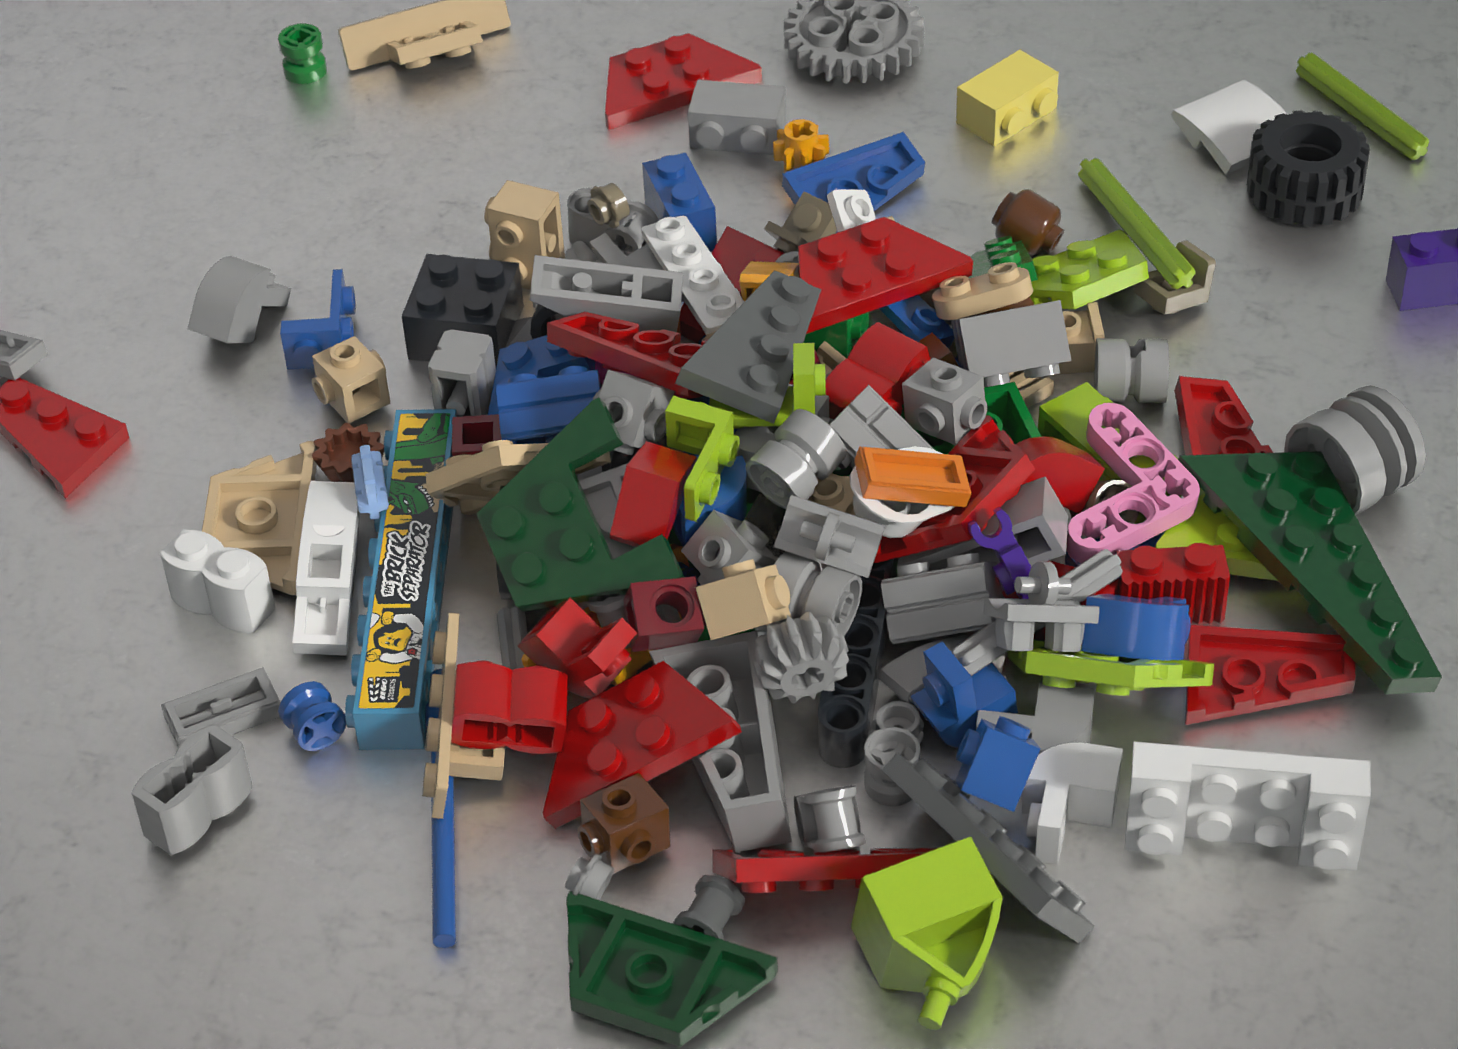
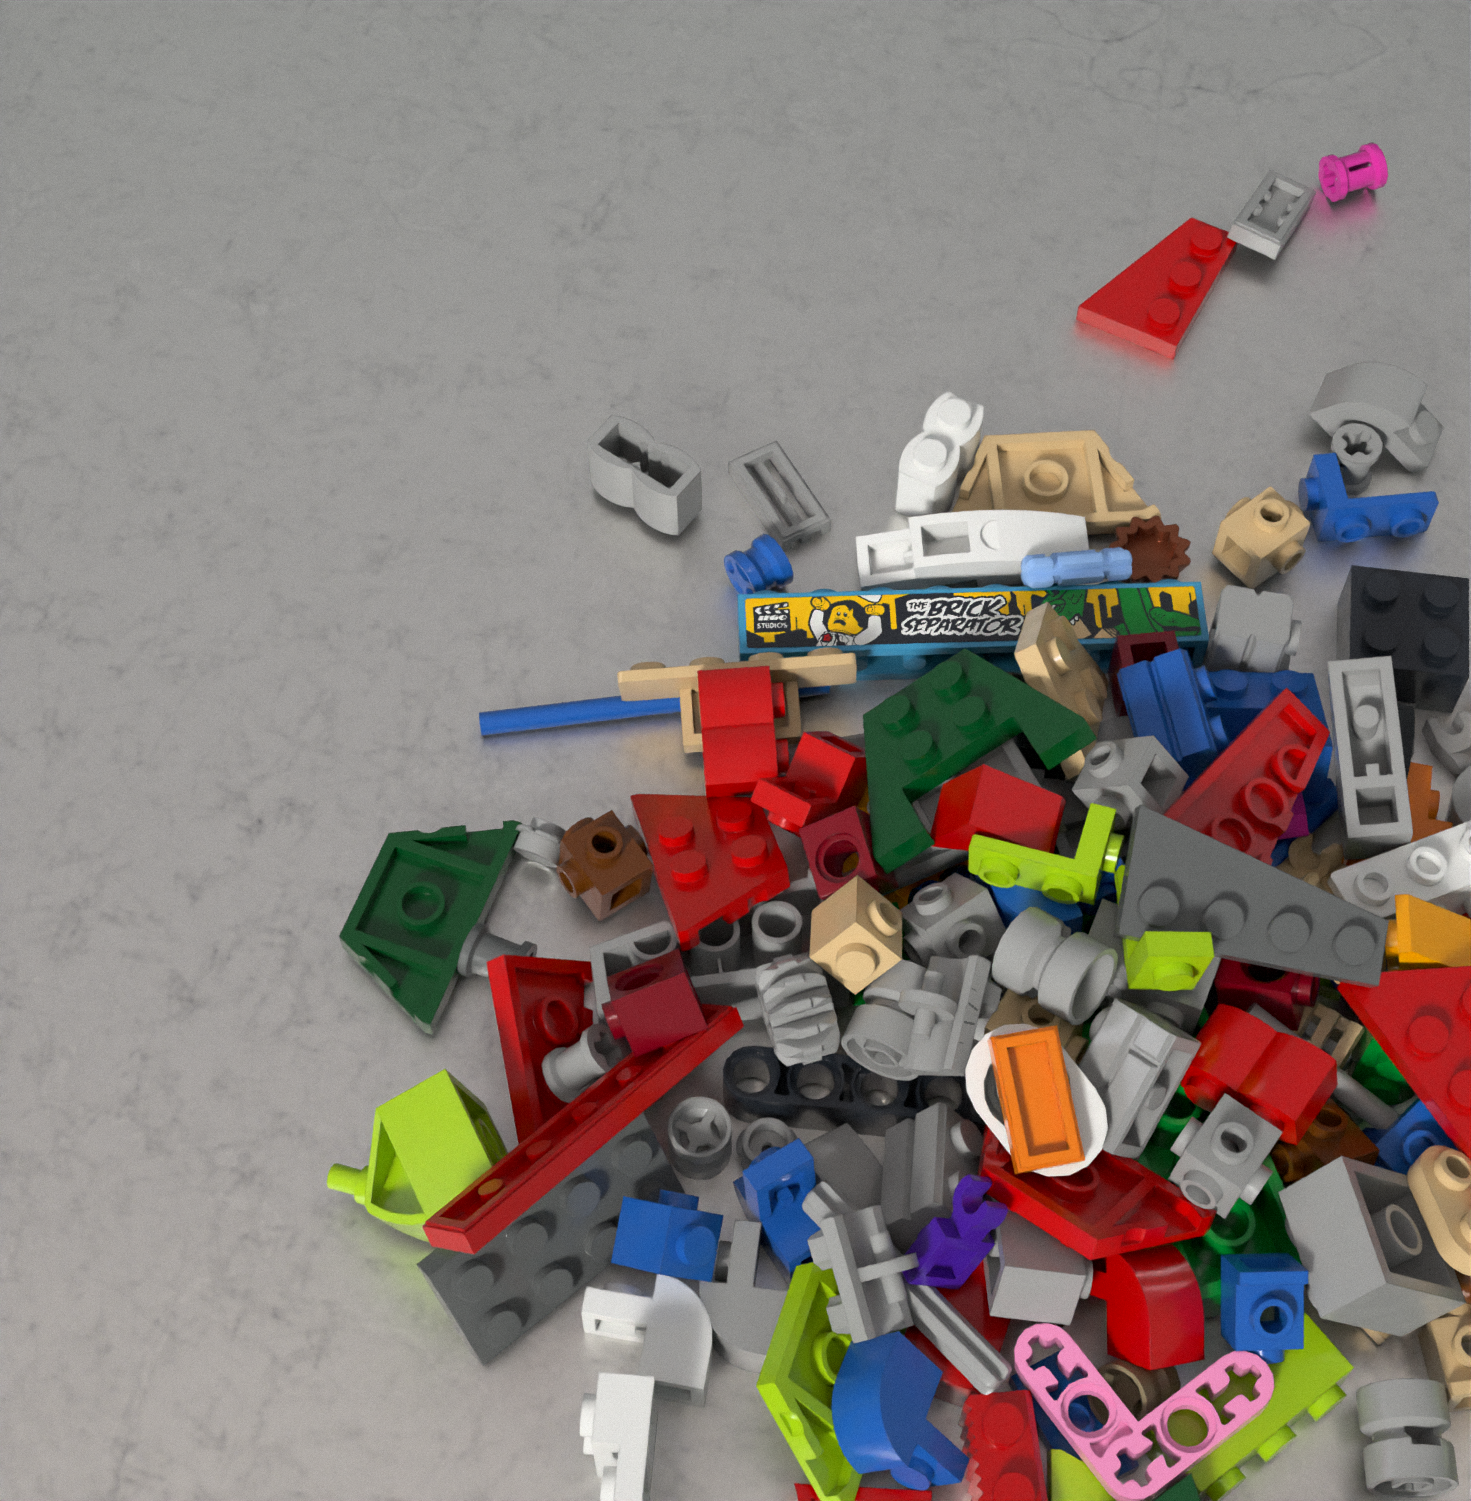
camera: 85 degrees right, 15 degrees up
none -> red tile [422,1004,744,1255]
none -> dark red brick [601,949,708,1057]
none -> blue brick [1221,1253,1308,1364]
none -> light grey bush [1331,423,1383,495]

